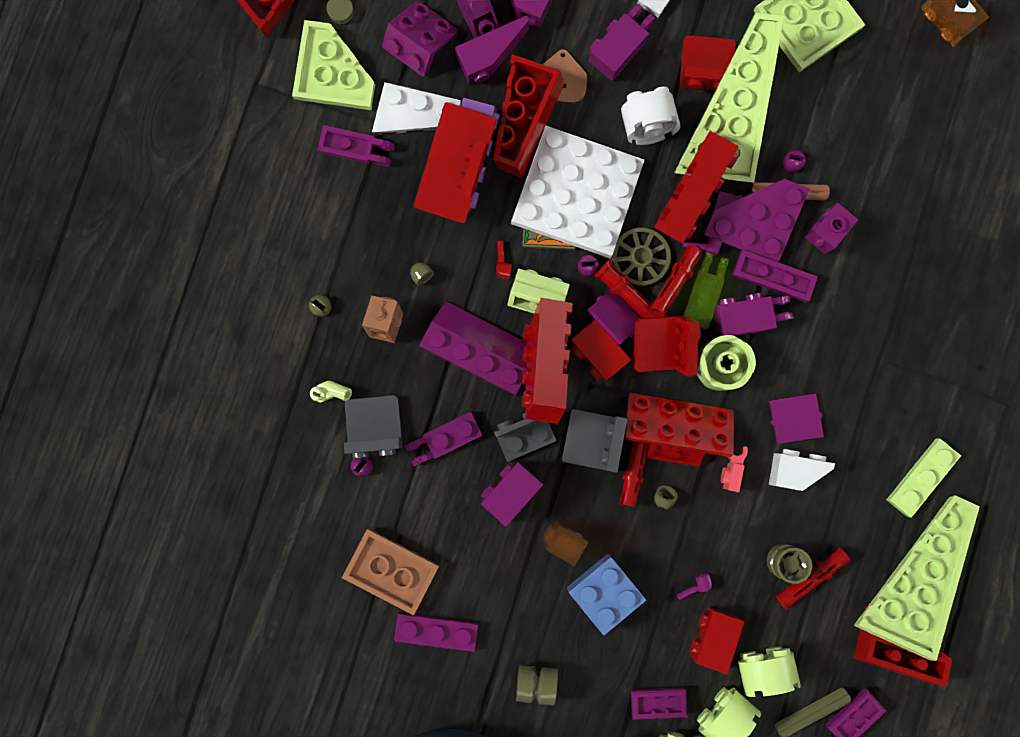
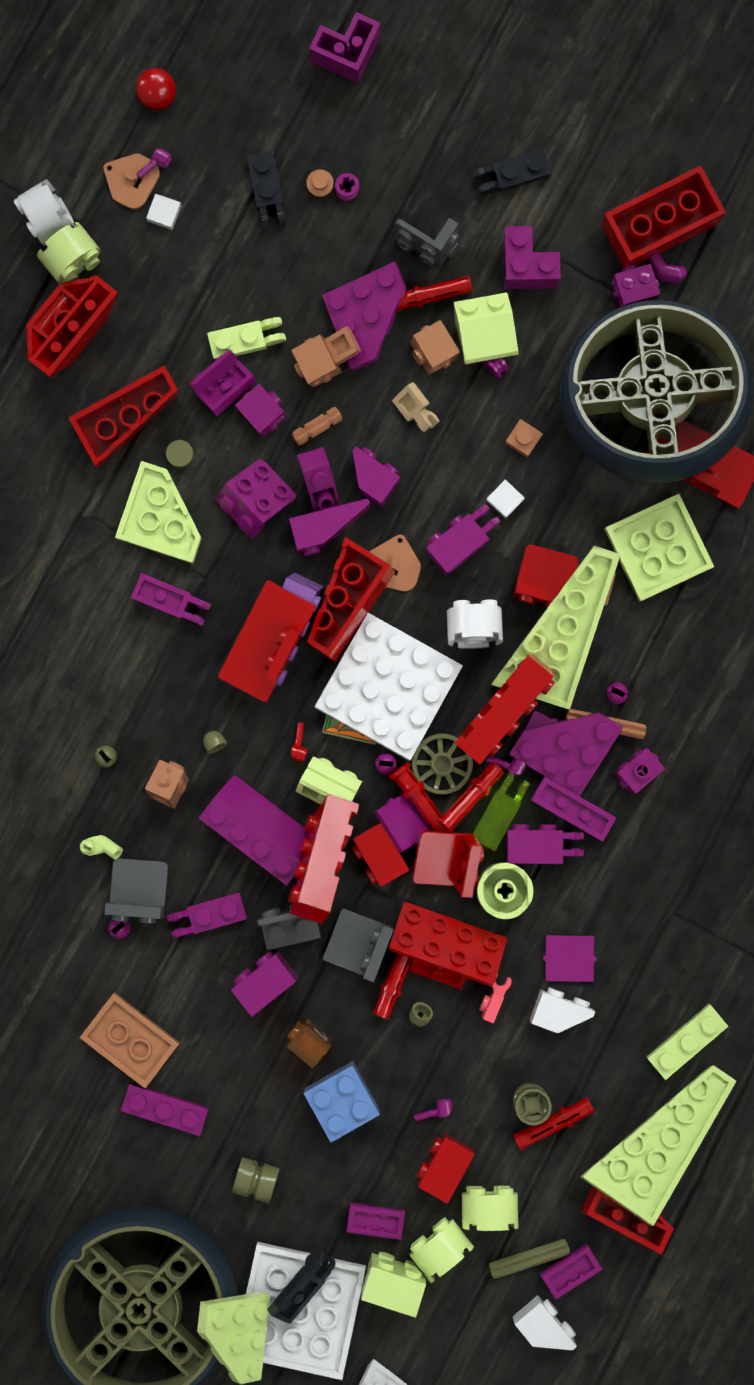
camera: 10 degrees right, 0 degrees up
white wing [372,83,461,135] -> none

